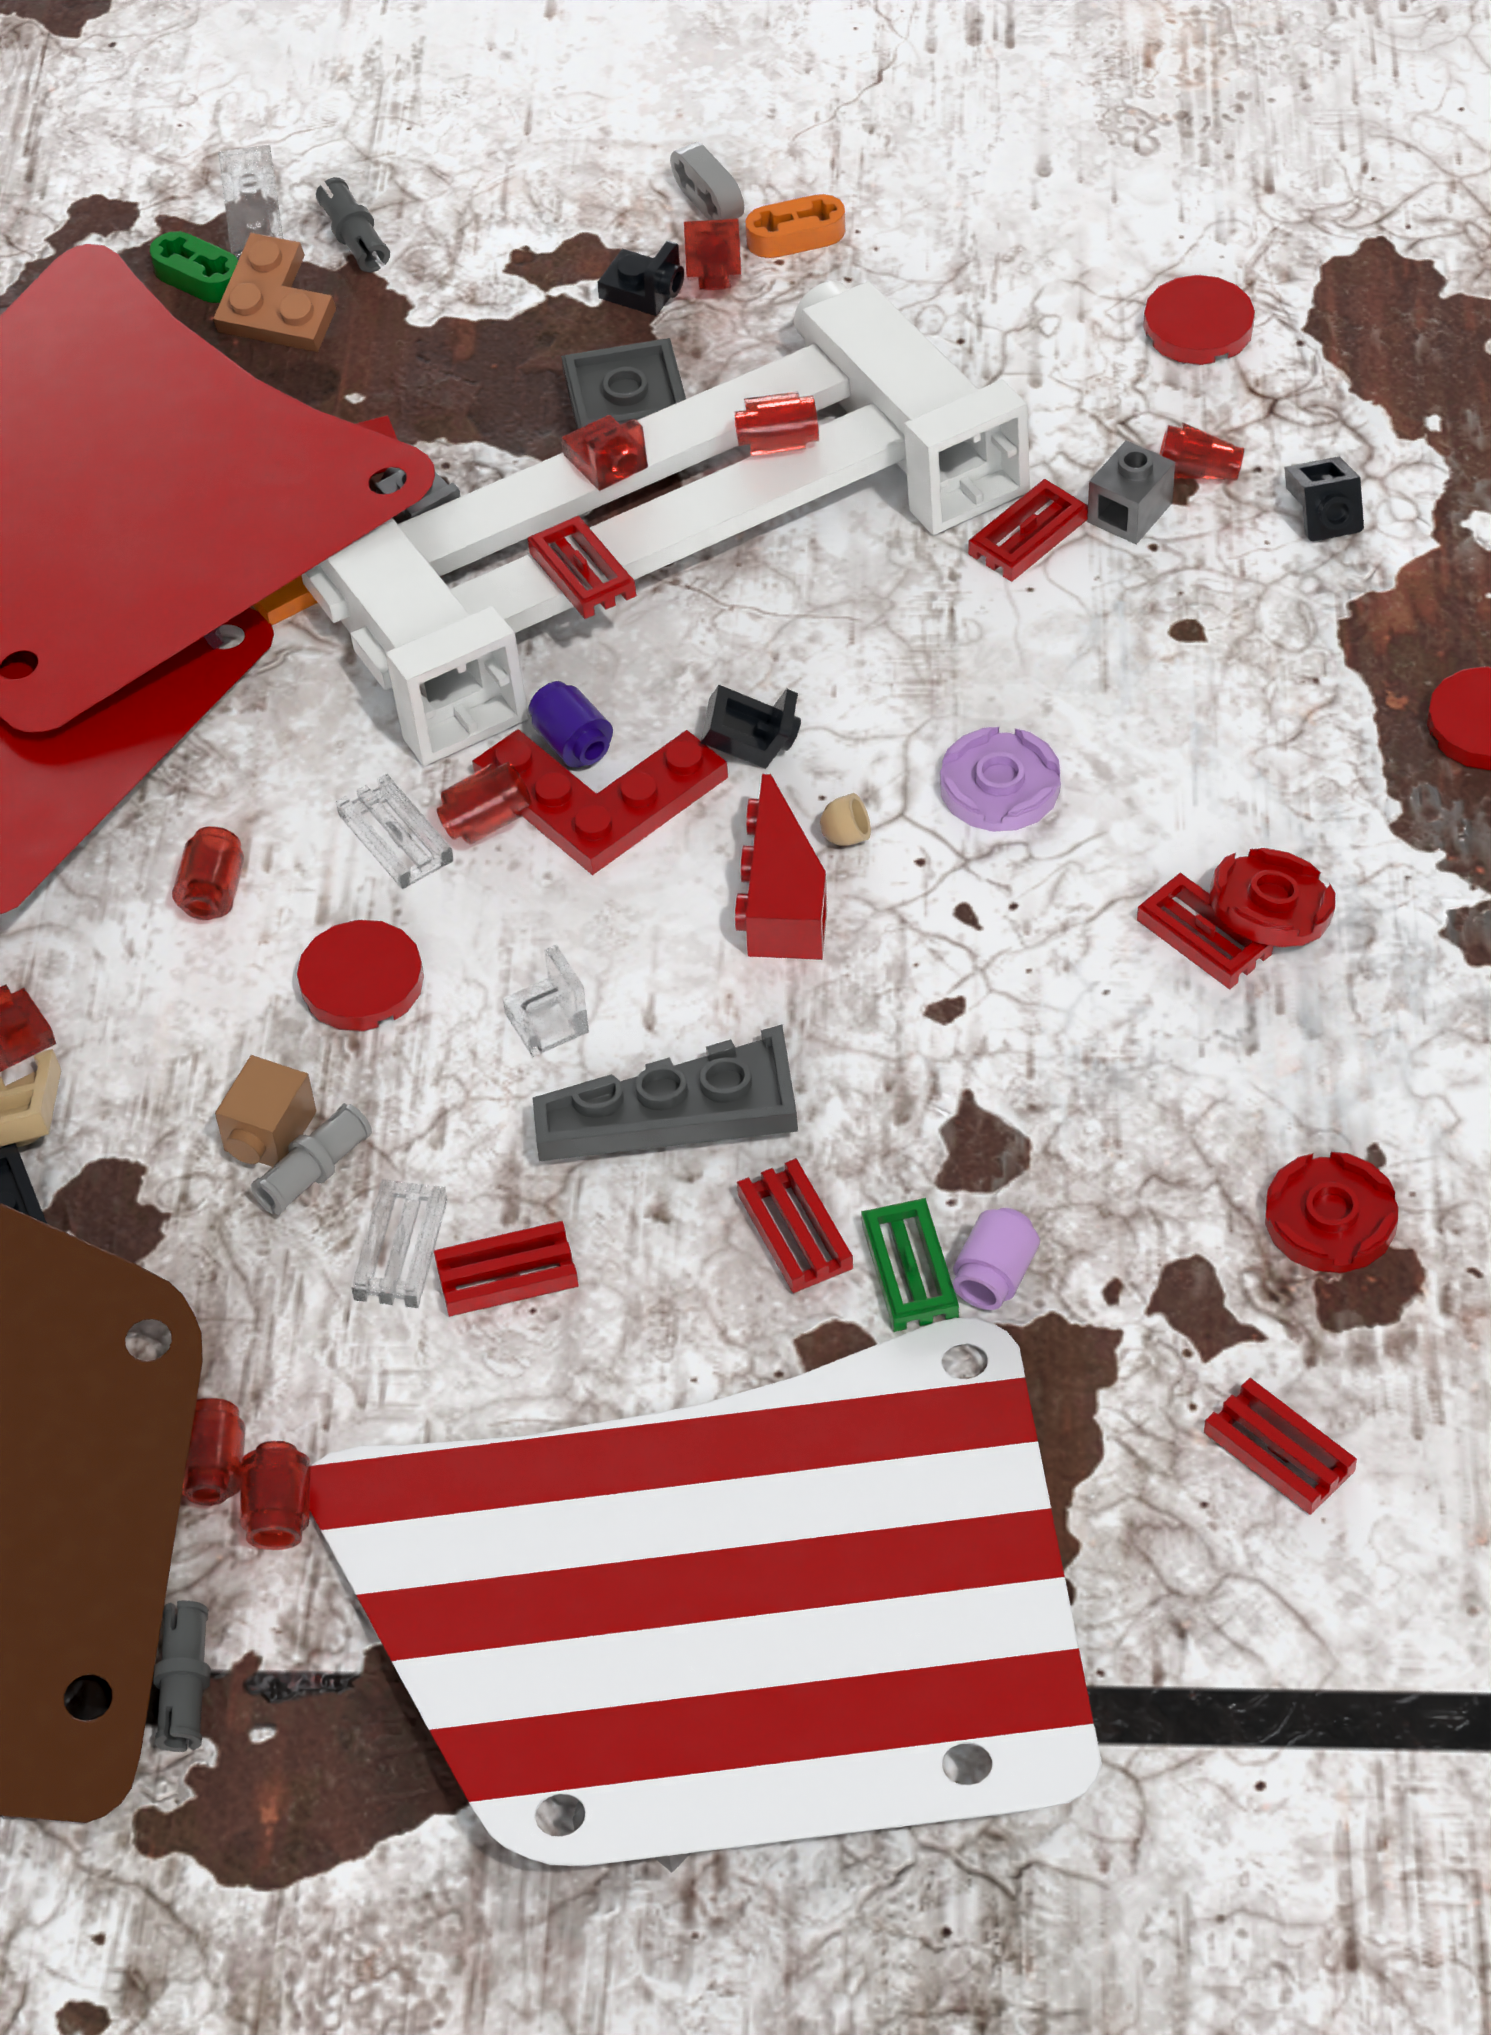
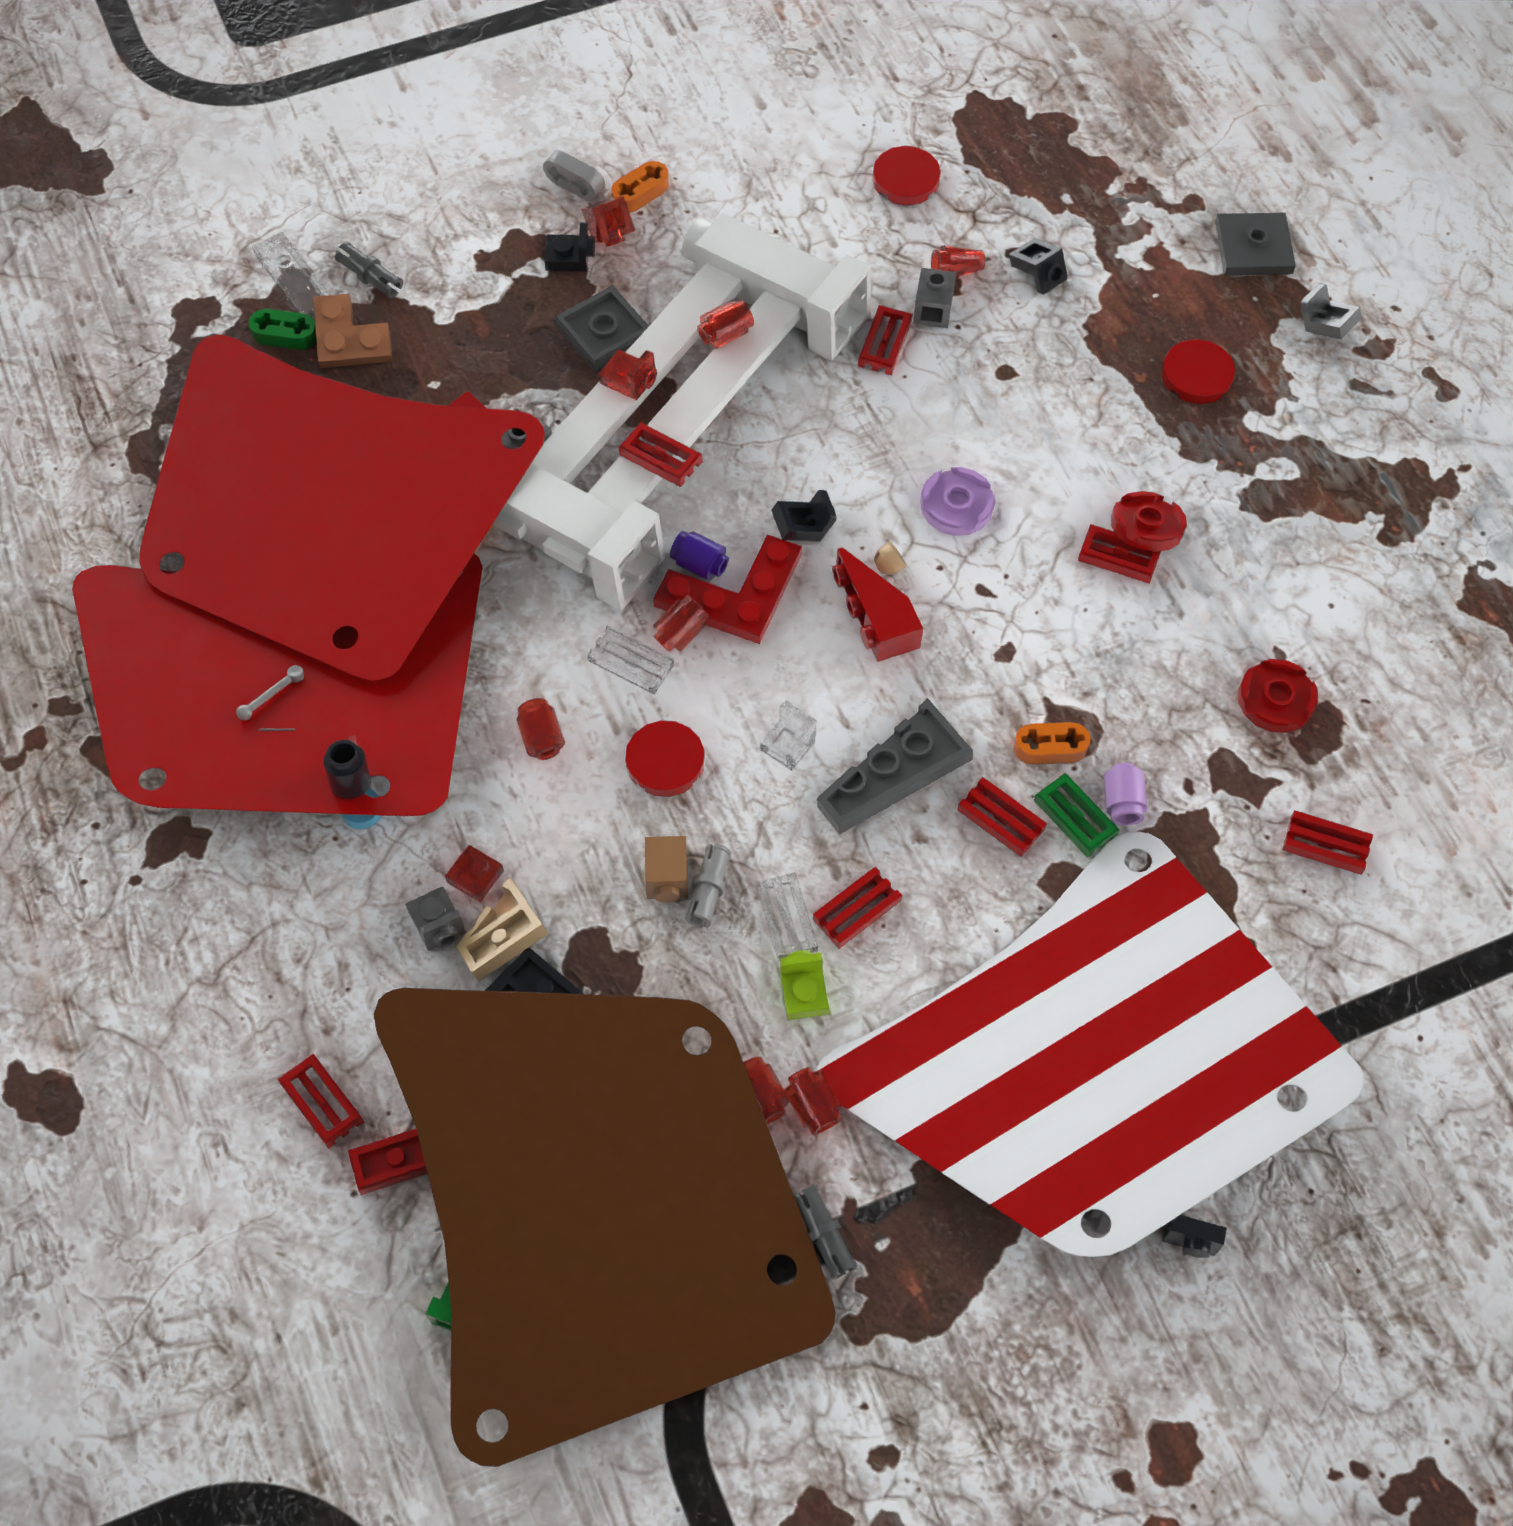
camera: 30 degrees left, 10 degrees up
none -> lime bracket [779,950,829,1020]
none -> orange beam [1013,722,1091,764]
none -> black bracket [1162,1213,1227,1258]

